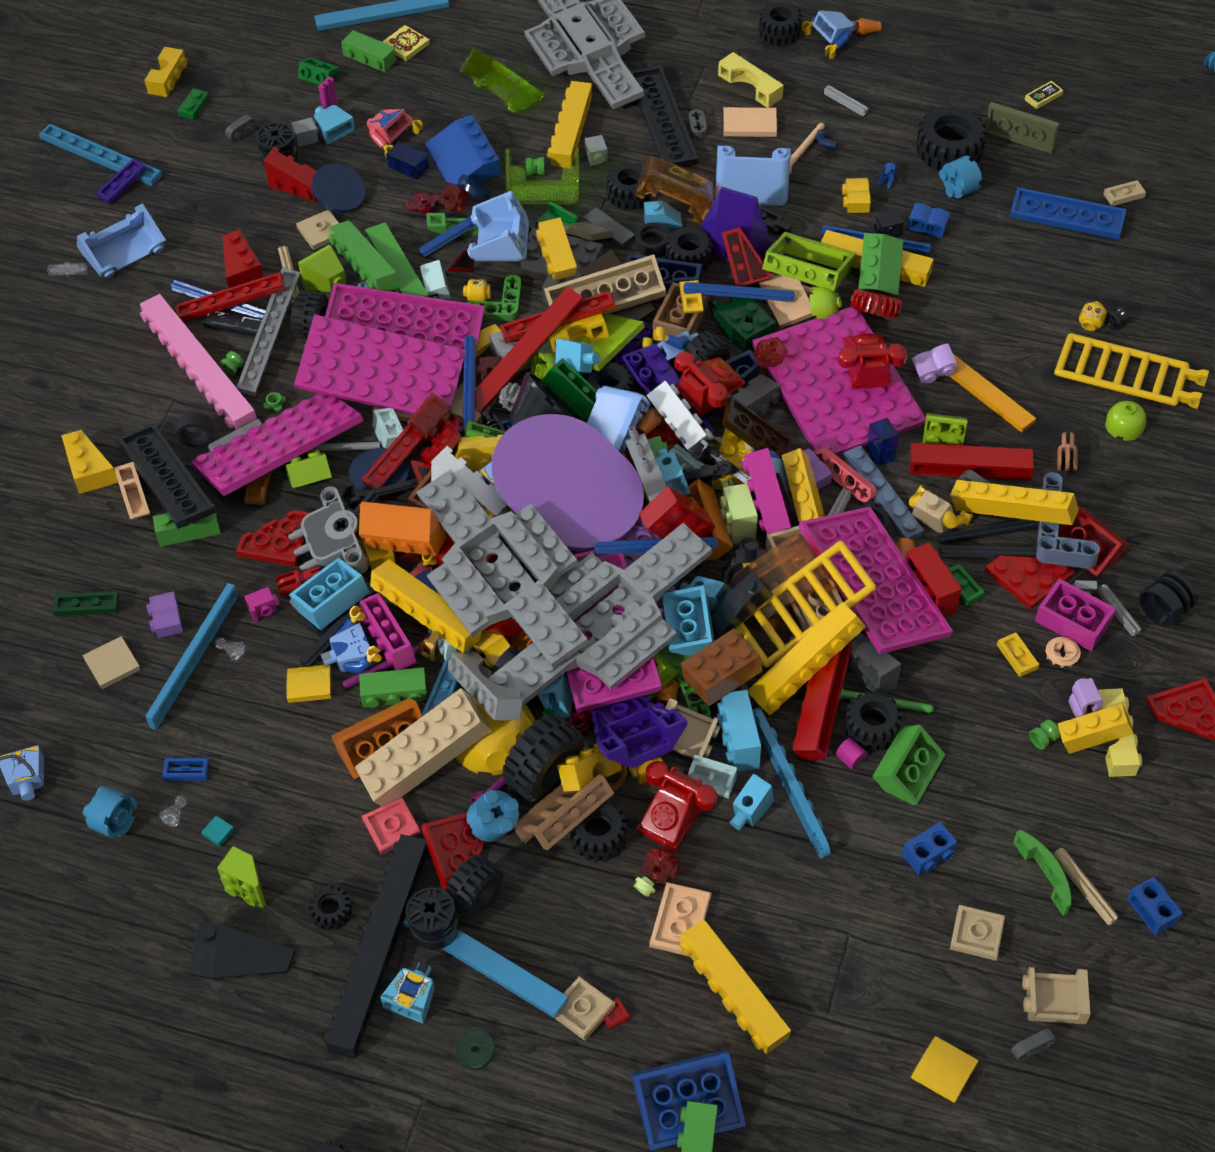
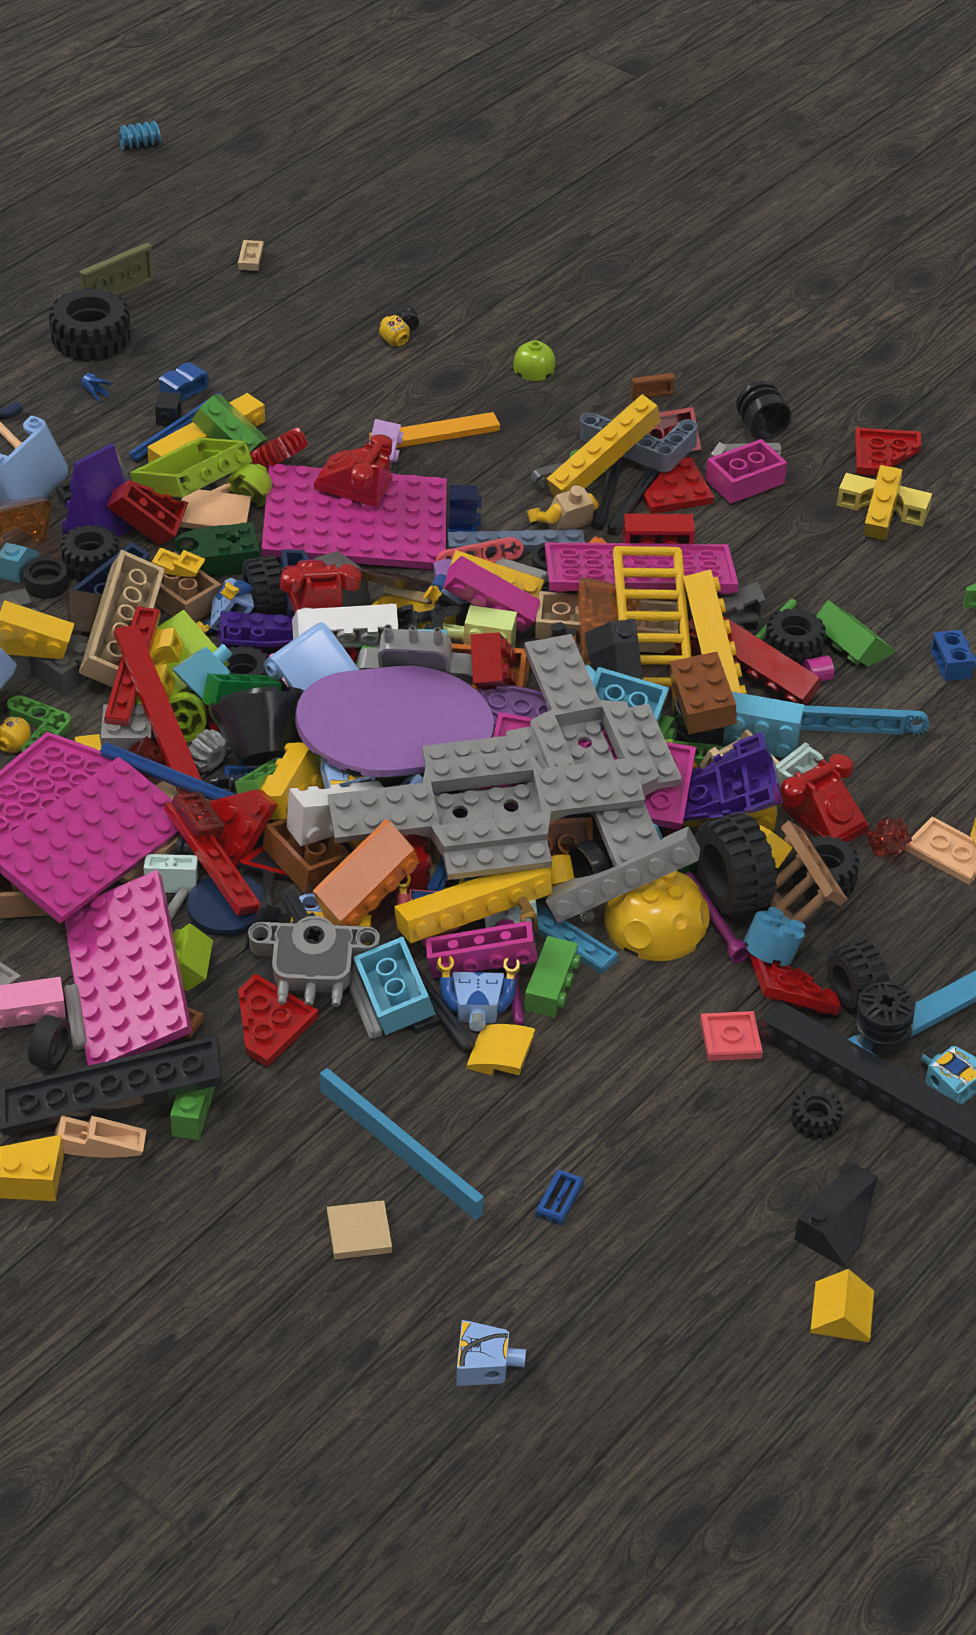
camera: 70 degrees left, 10 degrees down
dark green plate [53,591,119,616] -> none
dark azure brick [83,786,137,839] -> none
medium lavender brick [146,591,183,638] -> none
clear piece [159,795,187,827] -> none
teal tile [201,816,234,847] -> none
clear piece [215,638,245,661] -> none
lime slope [217,846,266,908] -> none
dark pink brick [244,587,280,623] -> none
bright green plate [263,392,286,411] -> none
red arm [275,566,321,596] -> none
orange slope [331,698,423,779] -> none
tan brick [355,688,492,806] -> none
blue axle [594,537,718,554] -> none
yellowish green plate [634,876,656,897] -> none
blue axle [684,282,795,302] -> none
medium azure torso [729,774,774,830] -> none
clear red brick [753,337,788,369] -> none
yellow brick [842,178,870,213] -> none
red brick [909,443,1034,481] -> none
lime slope [922,413,967,445] -> none
dark azure brick [939,156,982,198] -> none
yellow plate [997,633,1039,677] -> none
blue plate [1010,187,1126,240] -> none
tile [1025,81,1063,109] -> none
bright green wheel [1029,719,1061,750] -> none
light nougat gear [1045,637,1081,668] -> none
yellow bar [1054,333,1209,409] -> none
nougat arm [1057,432,1078,471] -> none
lavender brick [1068,678,1103,718] -> none
none -> dark orange plate [630,373,675,400]
none -> yellow slope [810,1269,874,1342]

